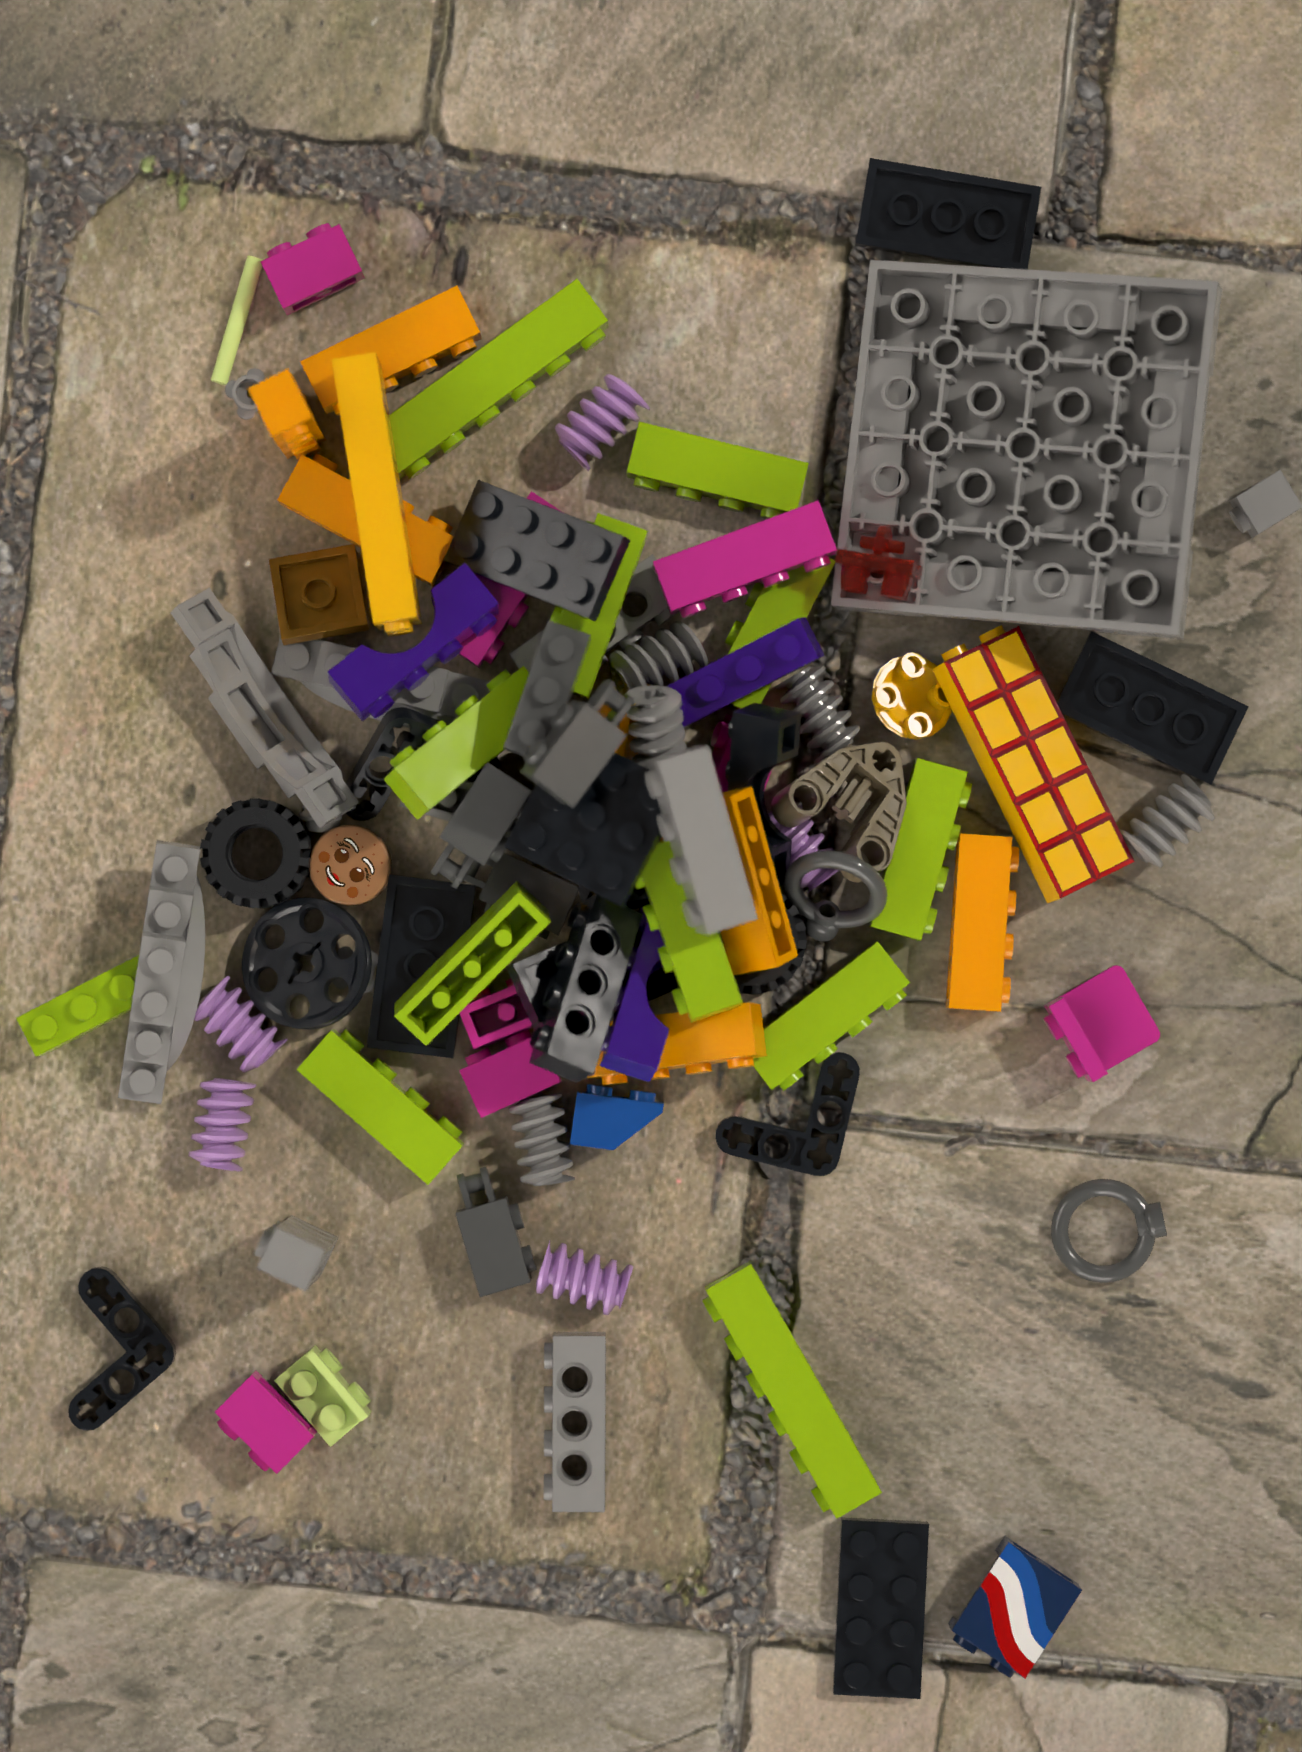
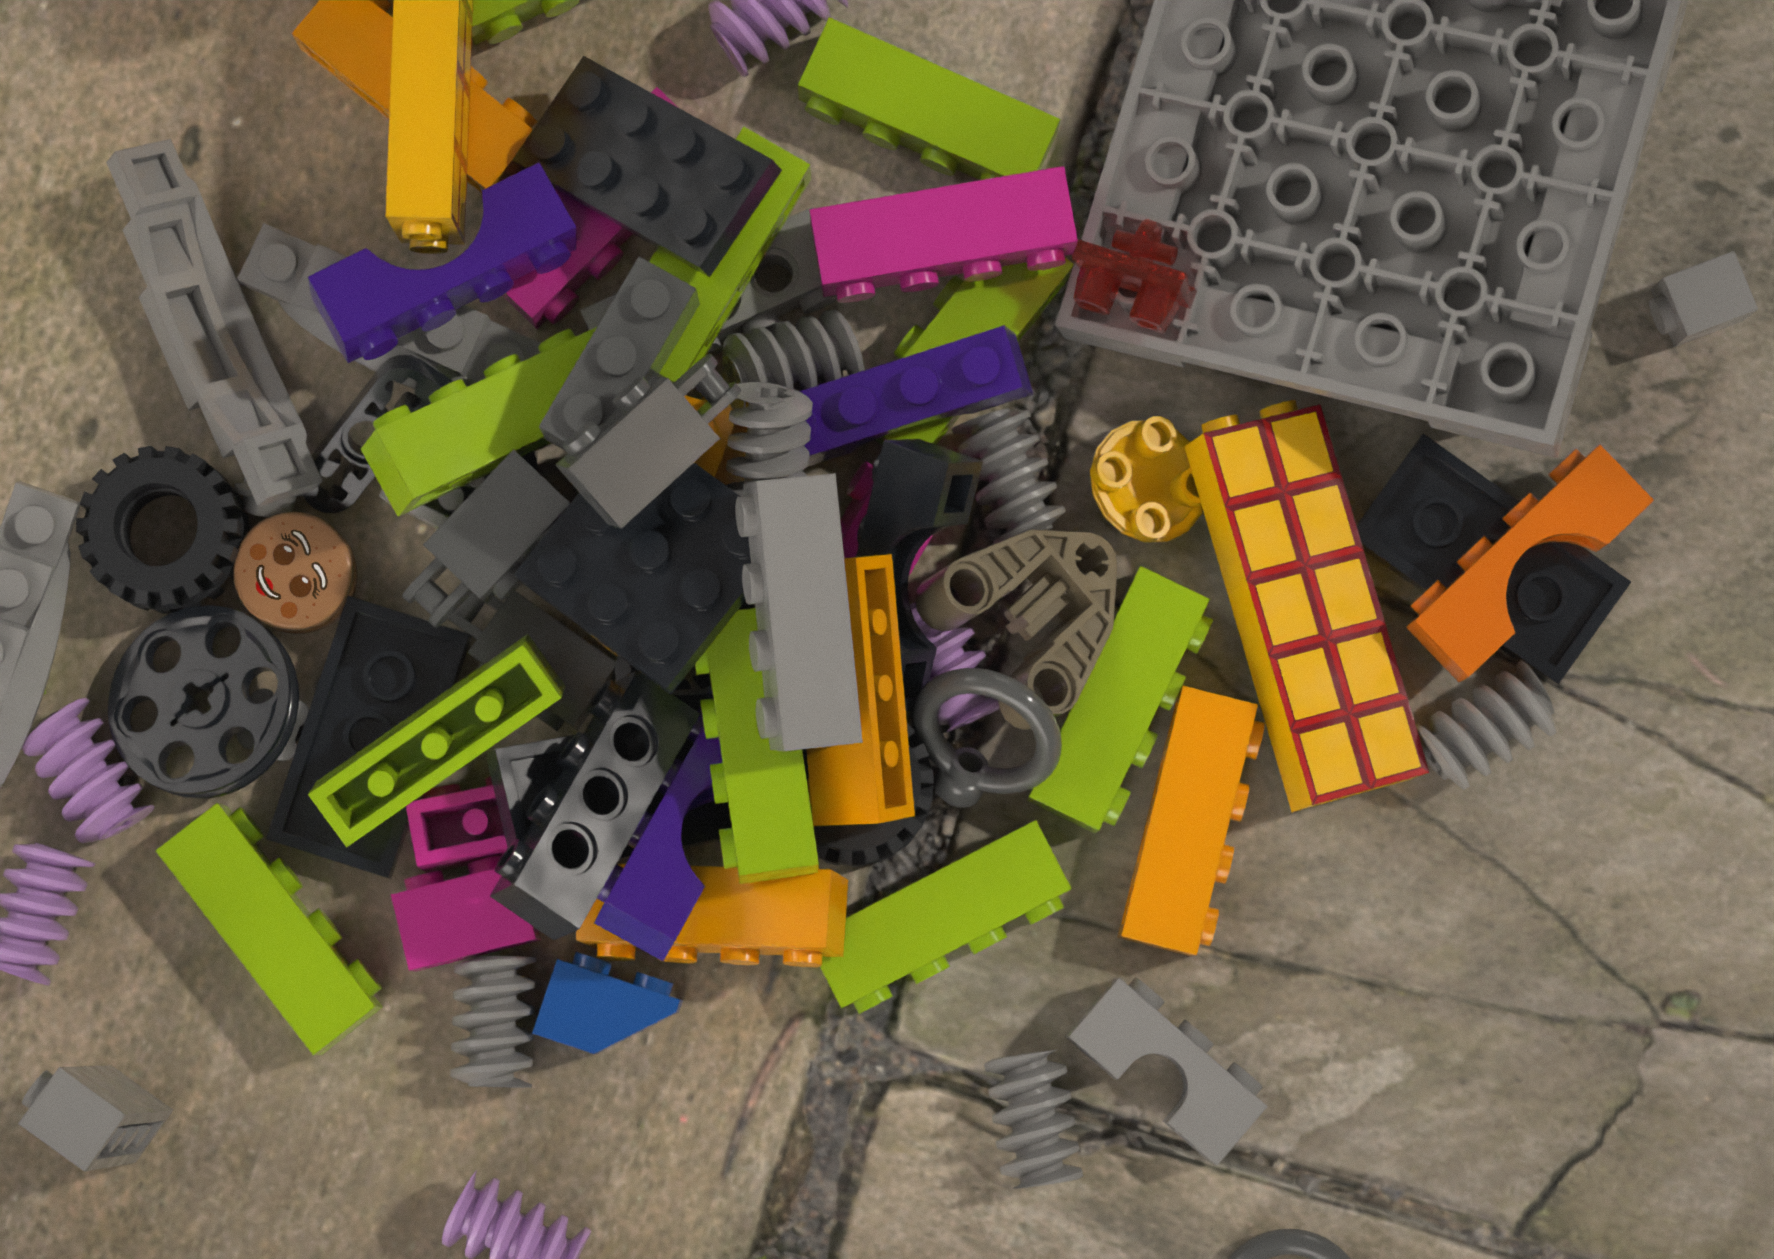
camera: 10 degrees right, 5 degrees down
pearl gold plate [269,544,369,645] -> none
dark grey brick [455,1167,537,1297] -> none
black beam [715,1052,860,1176] -> none
dark pink bracket [1043,965,1160,1082] -> none
none -> light grey piece [984,1049,1083,1189]
none -> light grey arch [1065,977,1268,1166]
none -> orange arch [1406,445,1654,683]

